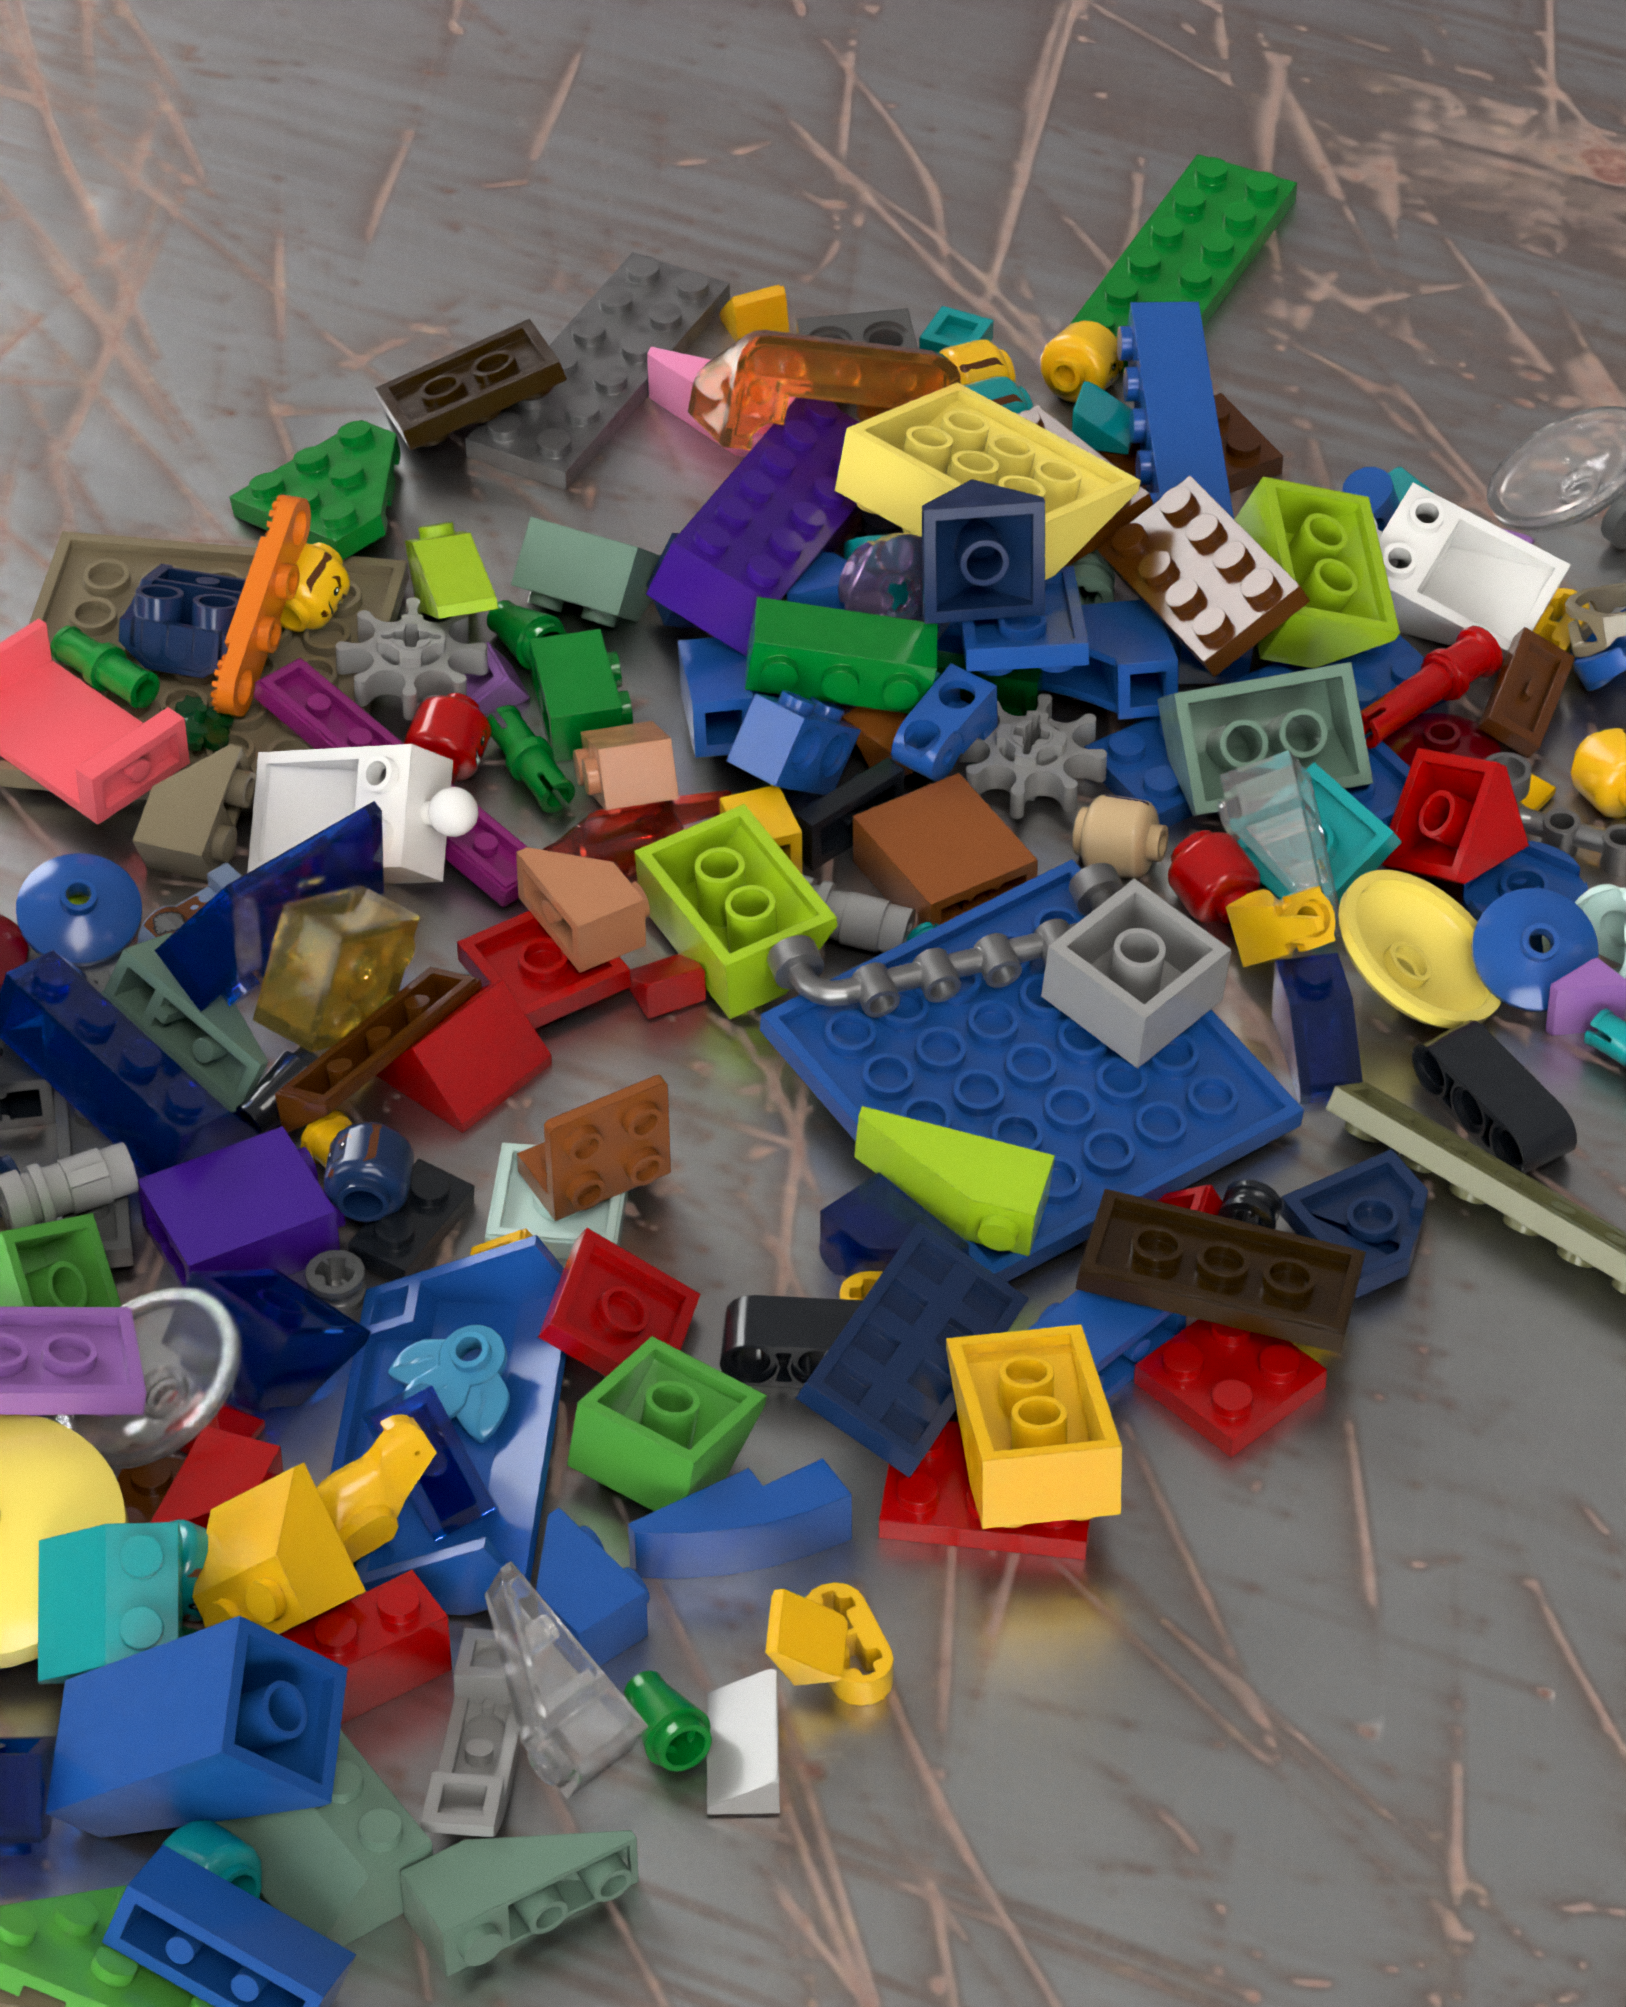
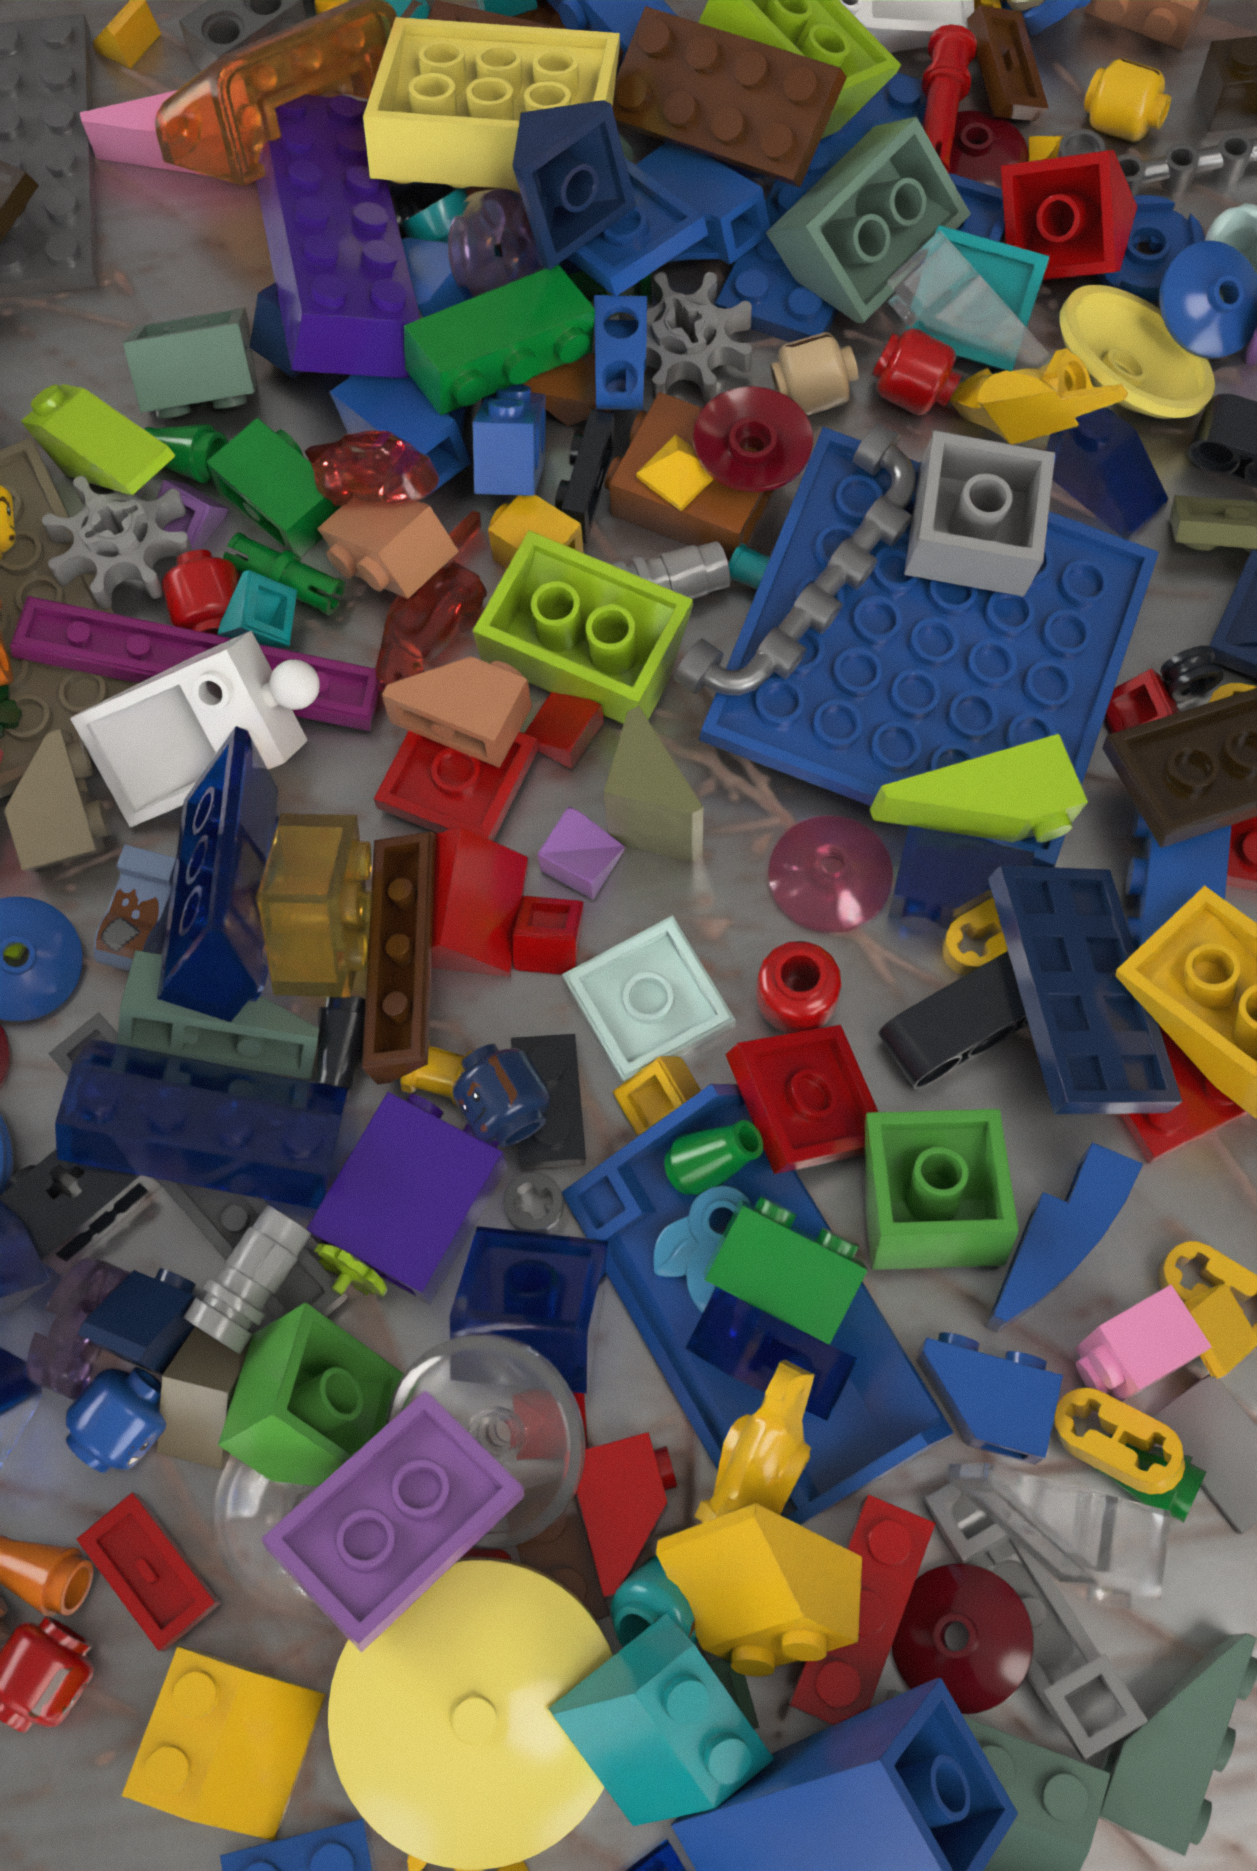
camera: 30 degrees left, 25 degrees up
dark orange bracket [517,1075,671,1221] -> none
none -> teal slope [218,570,297,649]
none -> clear red animal [304,430,440,505]
none -> lime plant [314,1244,387,1298]
none -> red slope [513,896,584,975]
none -> medium lavender slope [537,806,625,900]
none -> olive slope [603,706,704,862]
none -> yellow slope [636,434,713,511]
none -> green cone [664,1120,763,1196]
none -> dark red dish [693,386,813,492]
none -> green brick [704,1196,868,1345]
none -> red head [756,941,842,1033]
none -> clear pink dish [768,816,893,934]
none -> dark red dish [892,1564,1034,1714]
none -> yellow beam [1054,1388,1185,1494]
none -> bright pink brick [1075,1284,1212,1402]

